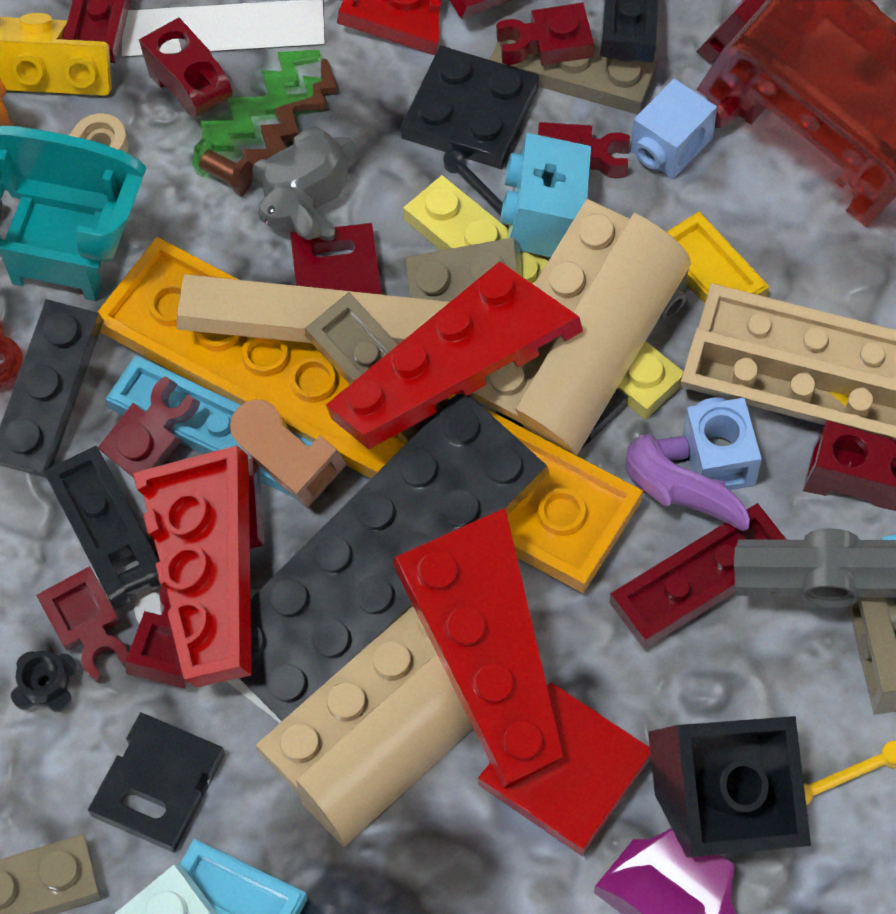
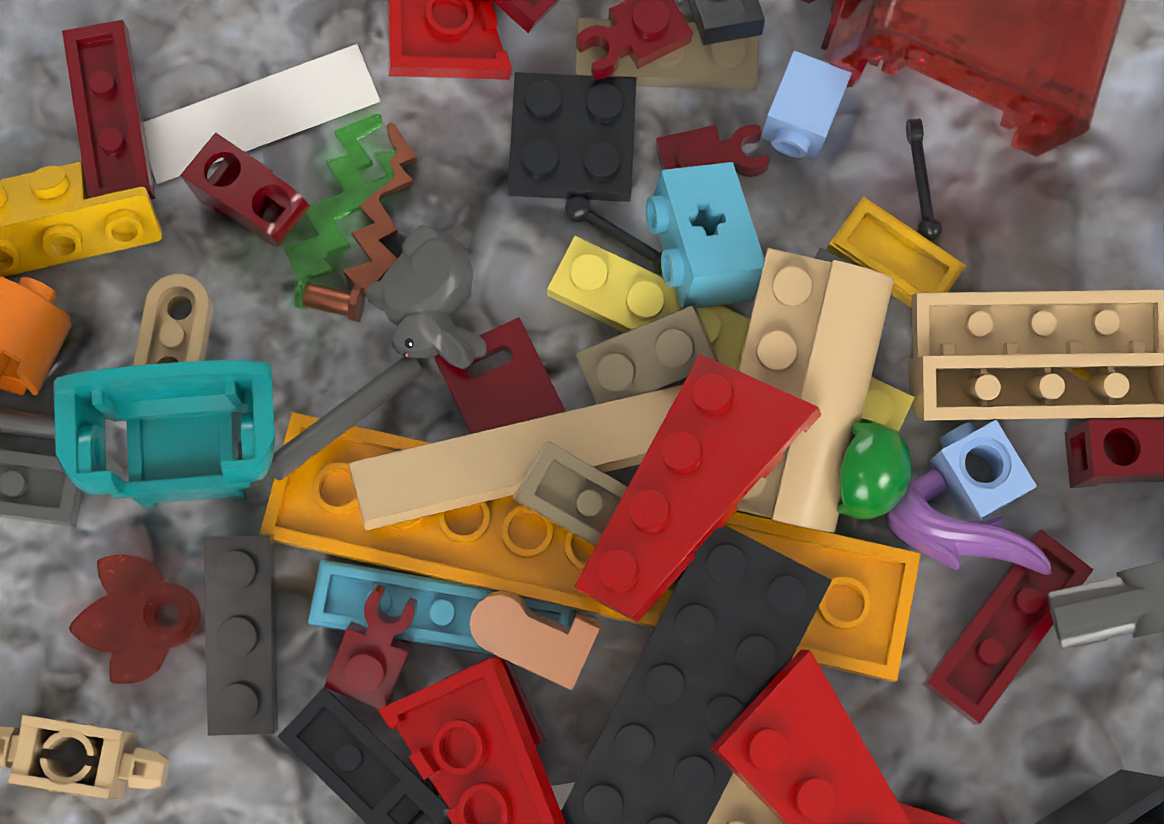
camera: 25 degrees left, 15 degrees up
none -> dark grey bar [269,356,422,481]
none -> green hair [837,418,912,519]
none -> black hinge [906,118,942,241]

